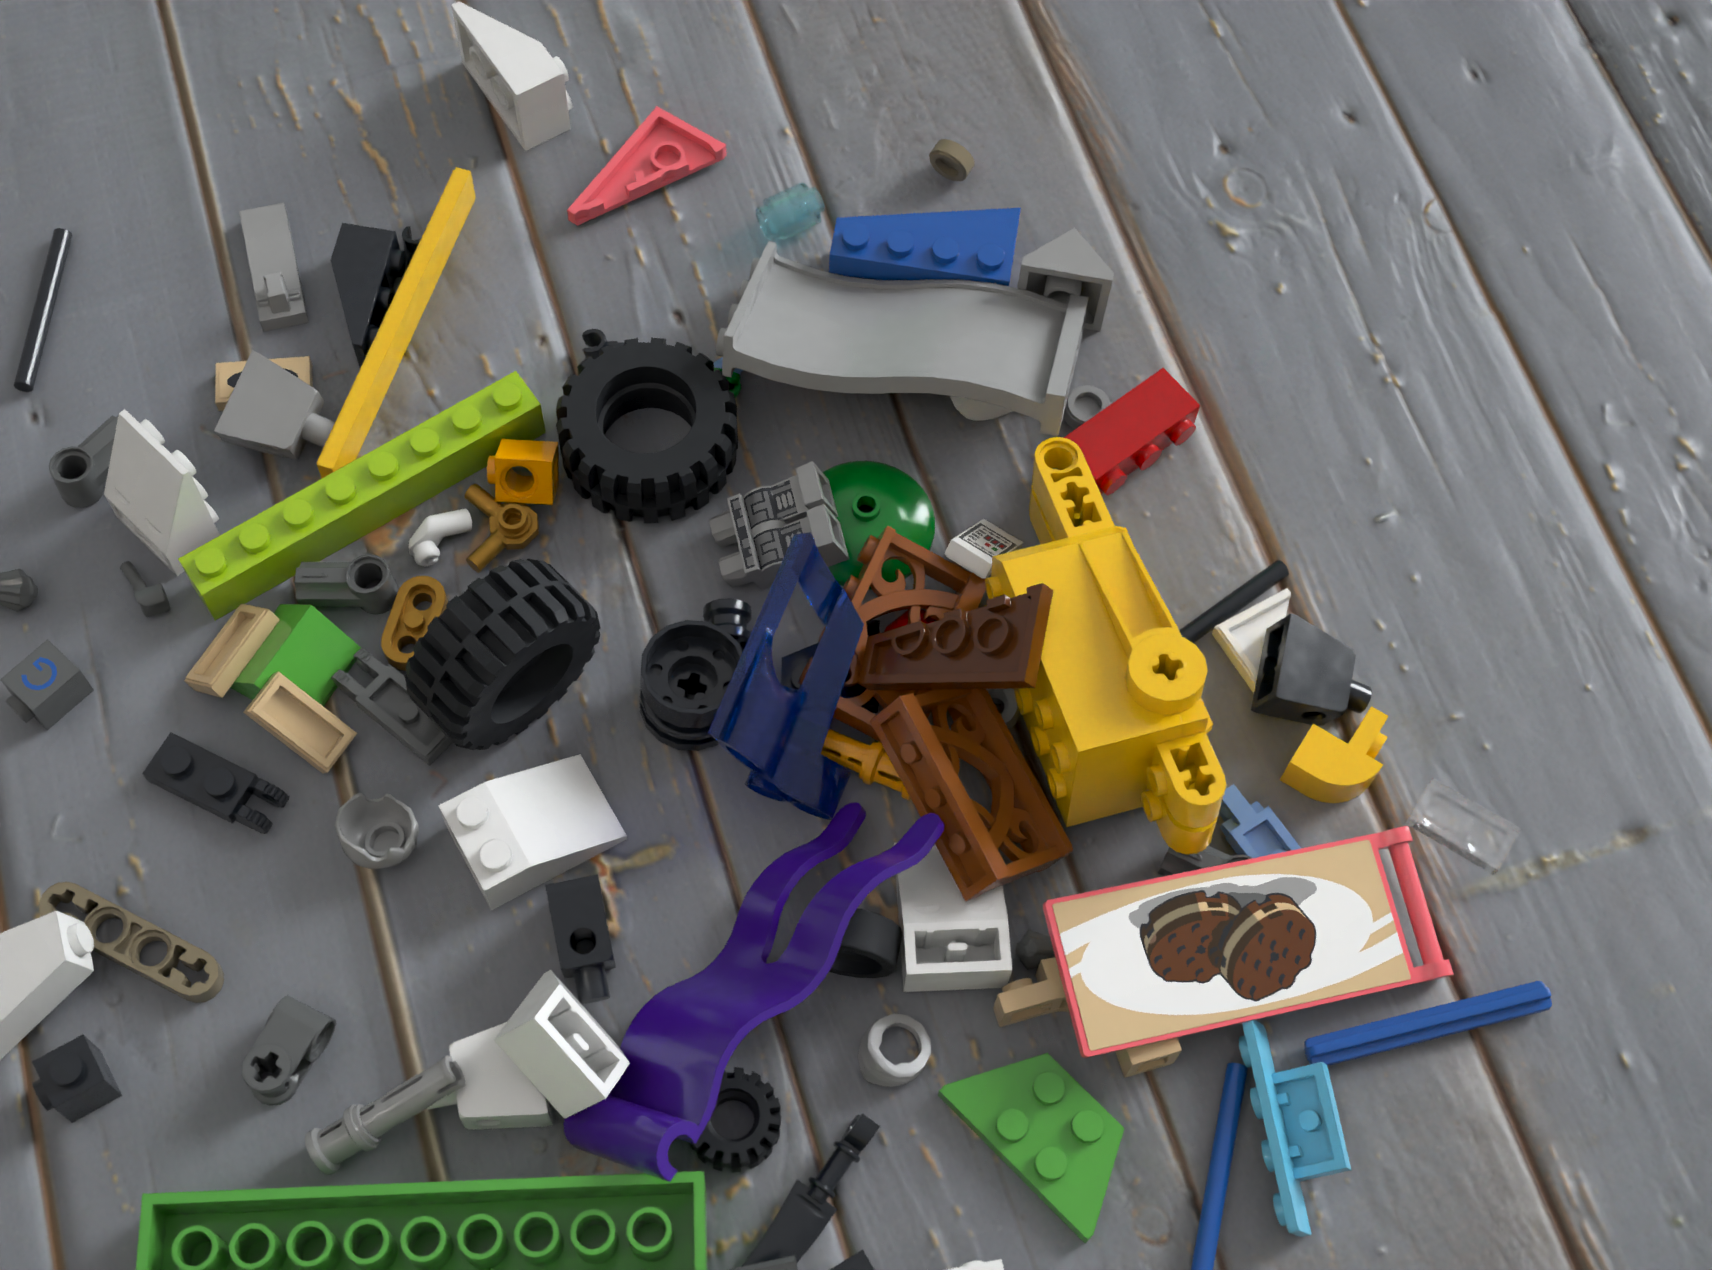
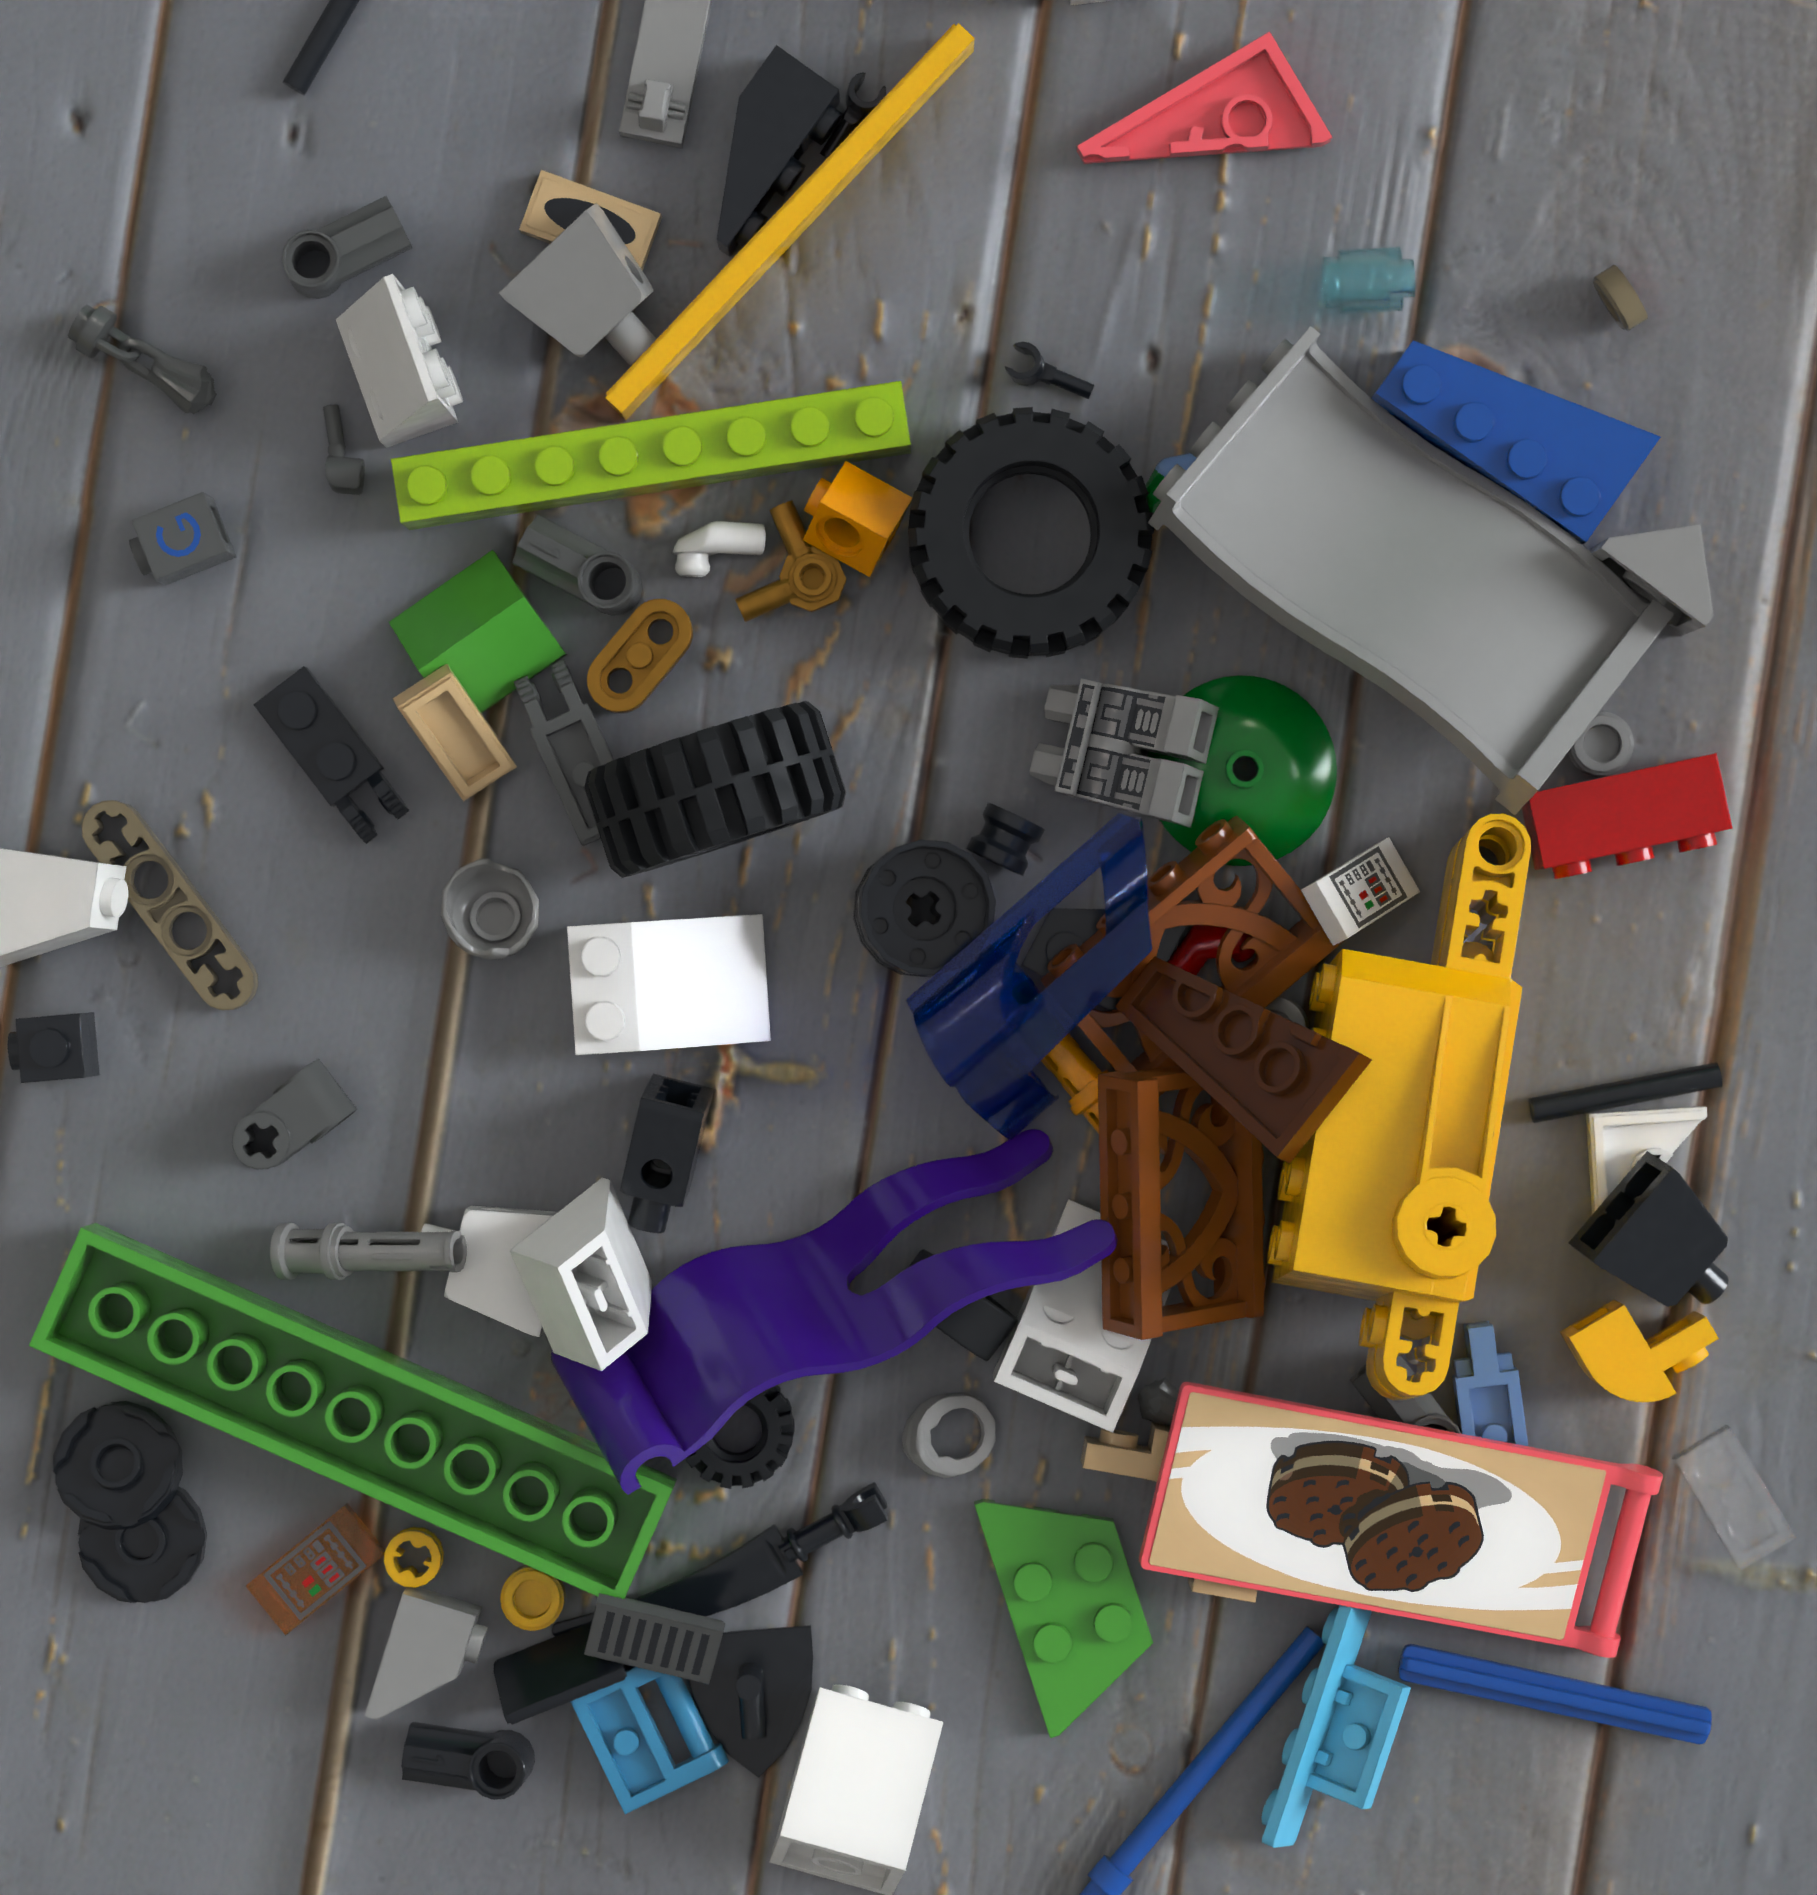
camera: 30 degrees right, 25 degrees up
tan tile [184,604,280,698] -> none

